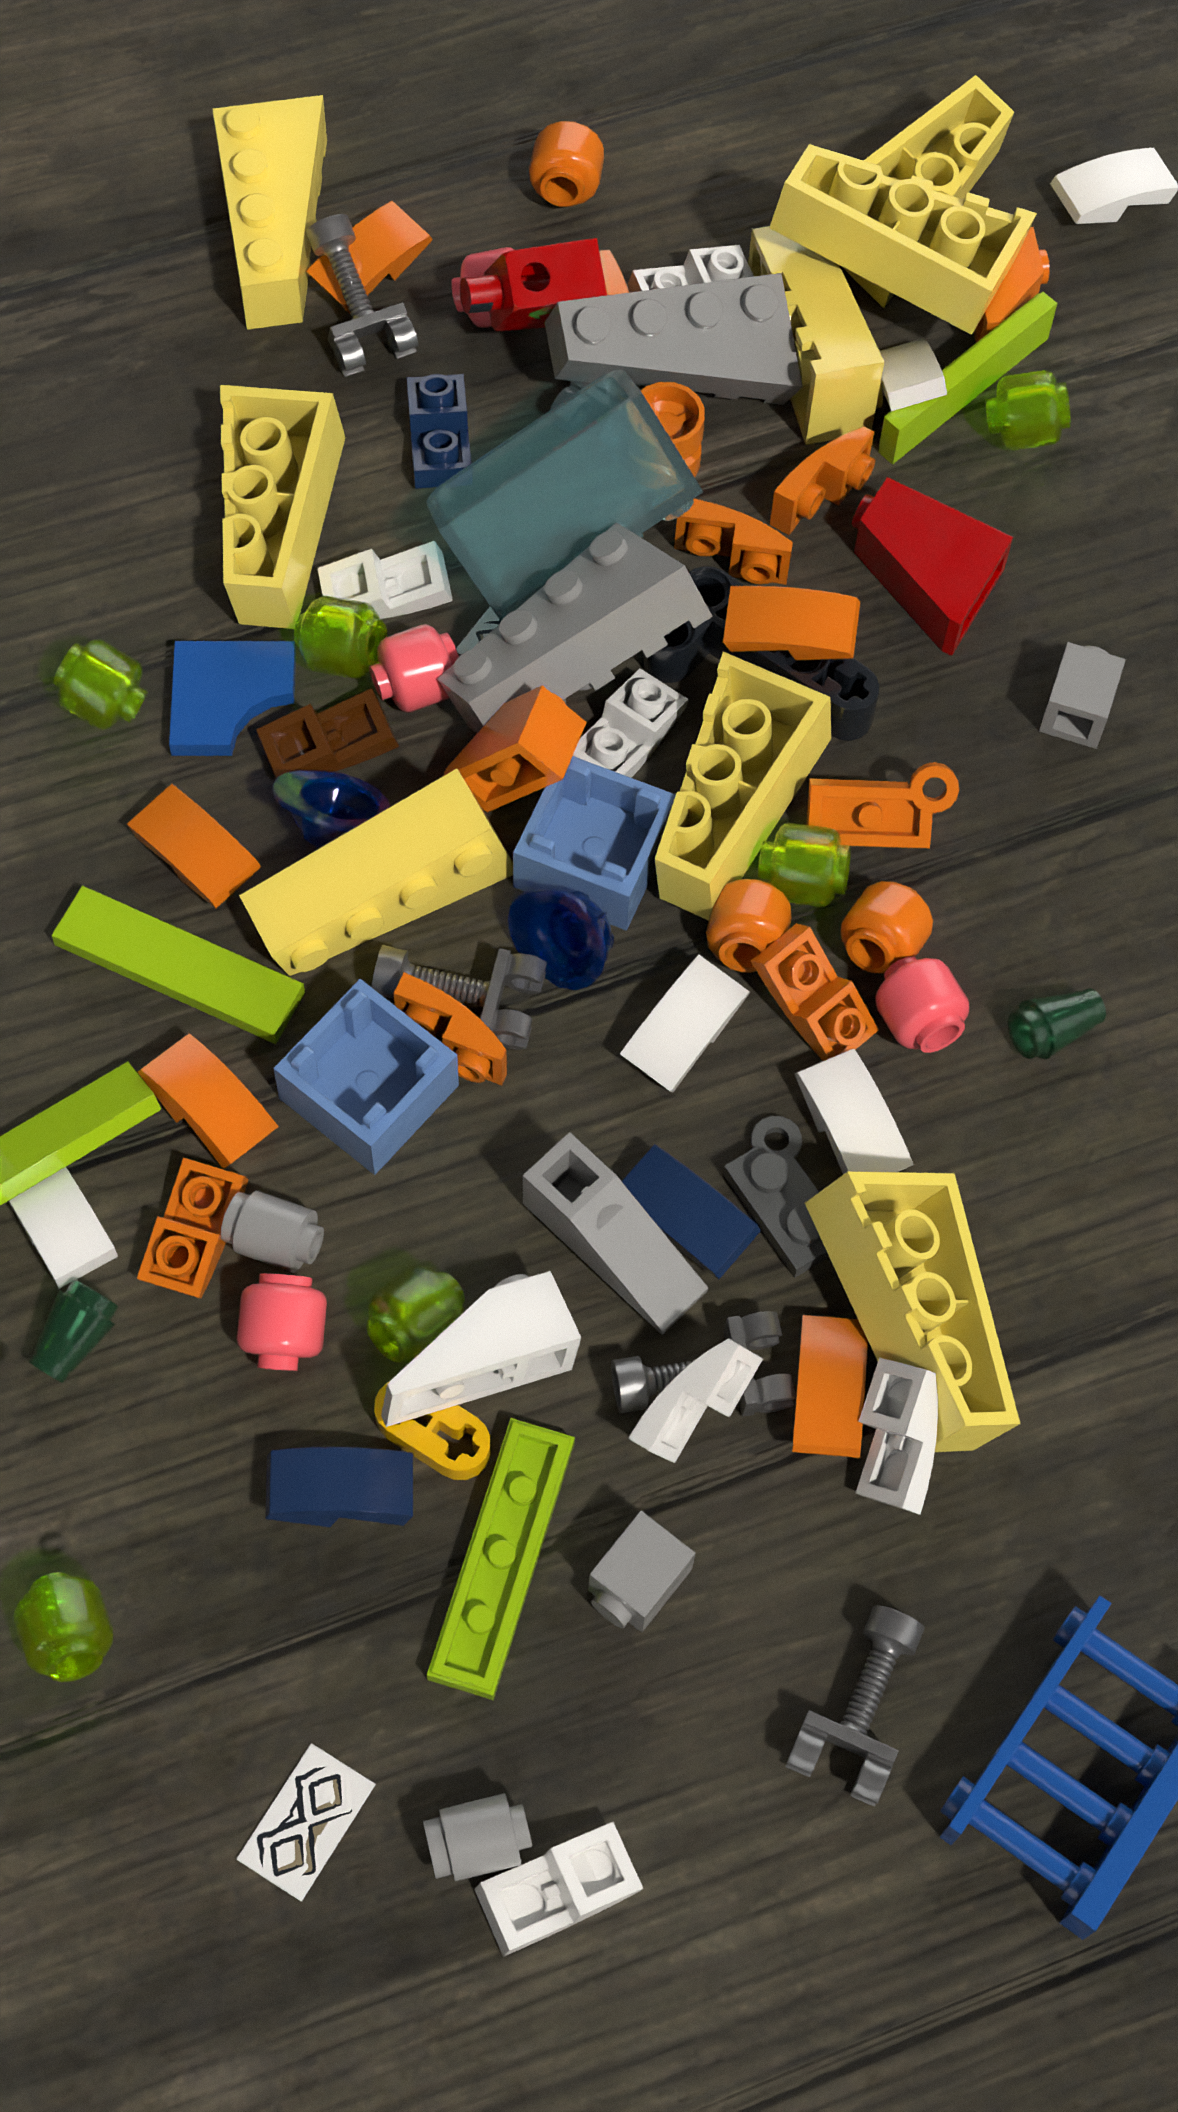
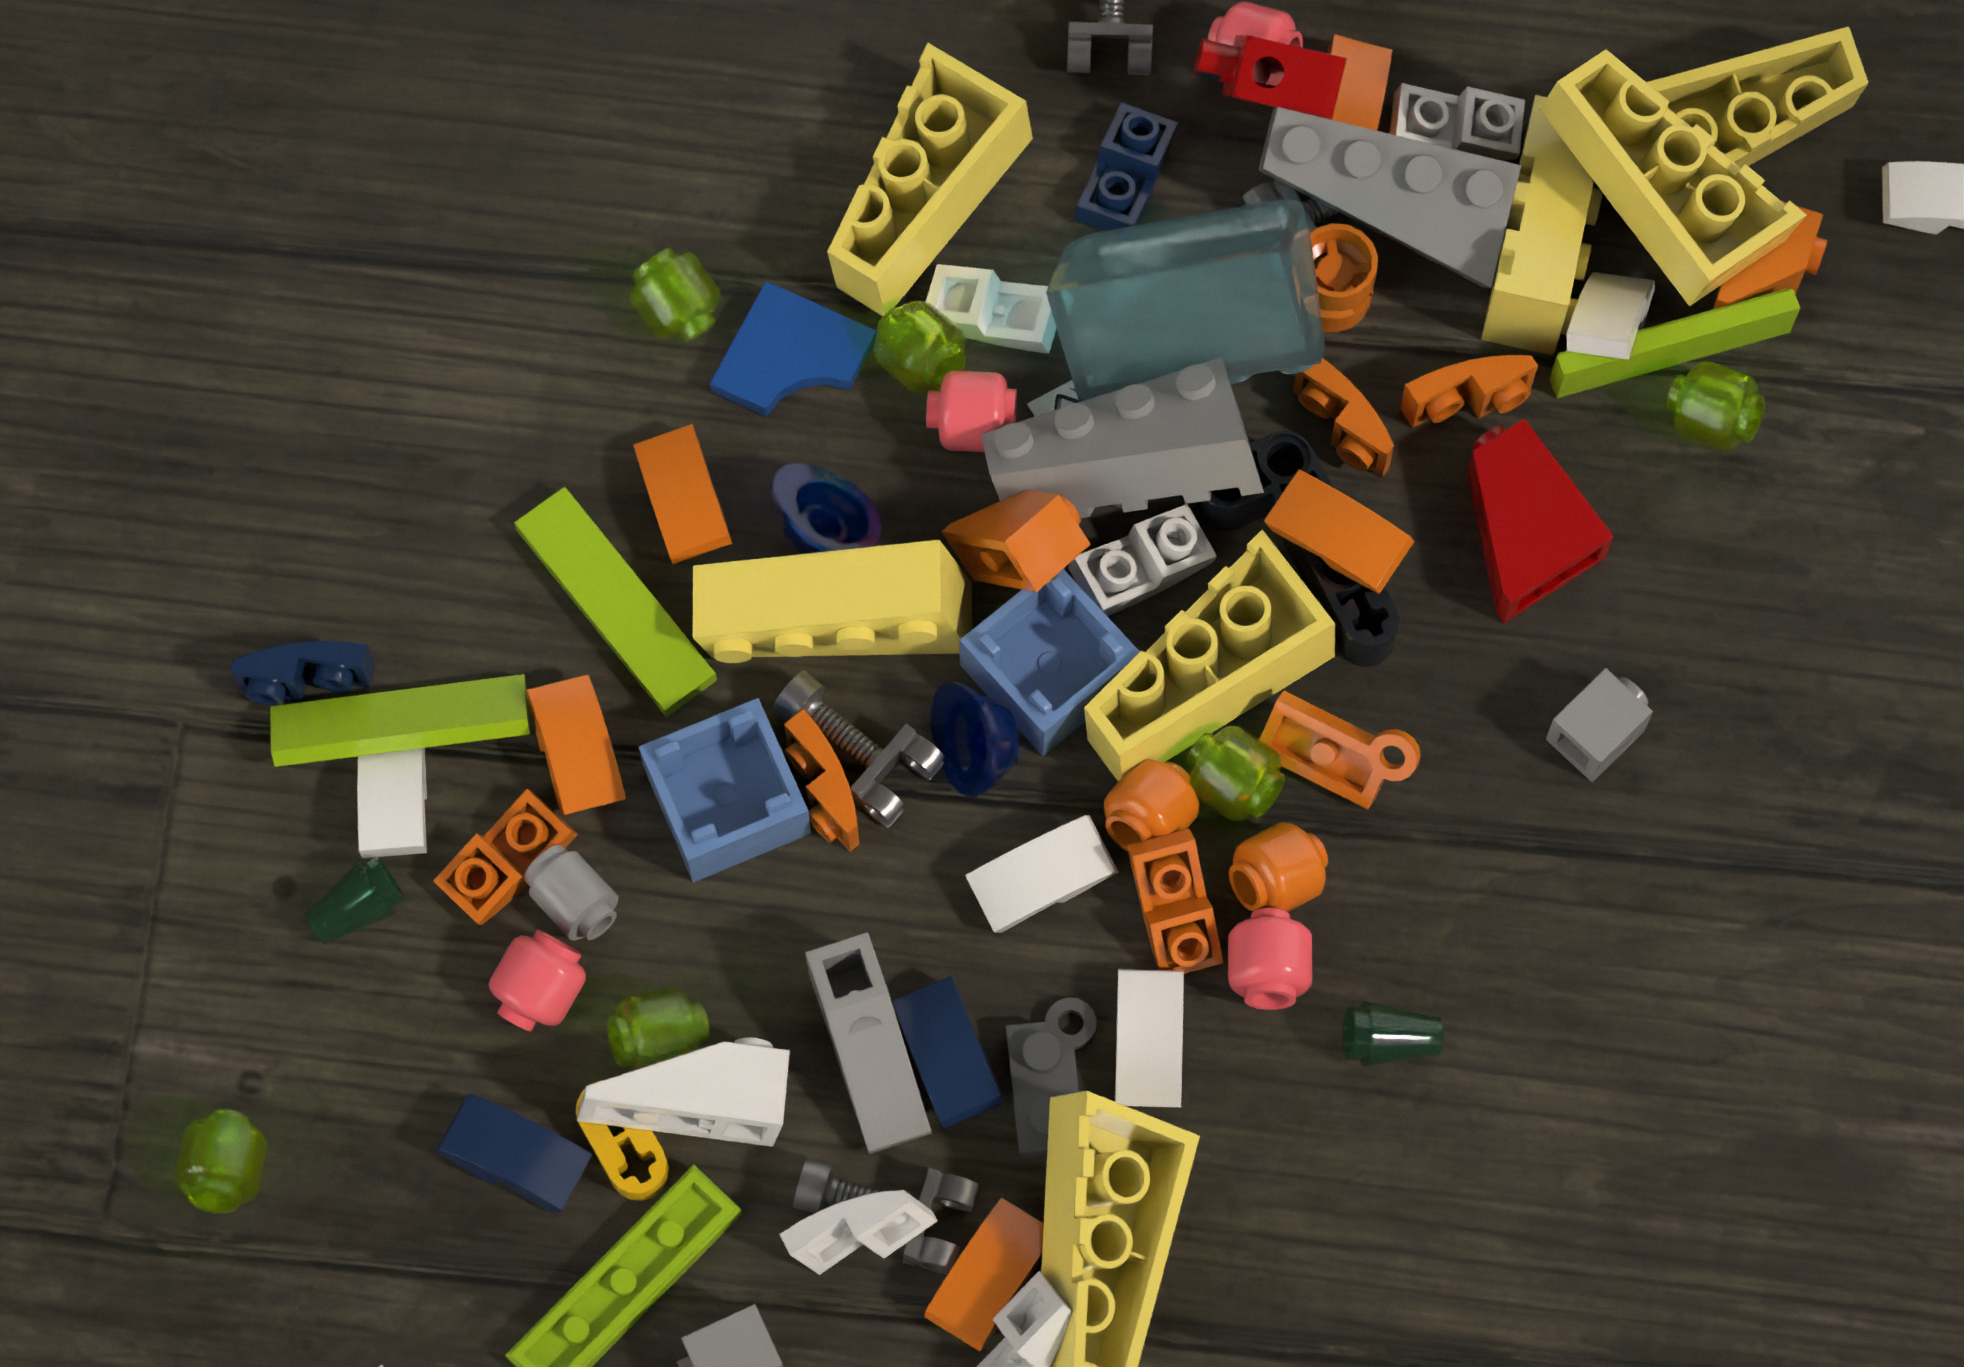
camera: 30 degrees right, 5 degrees up
reddish brown slope [256,688,400,784] -> none

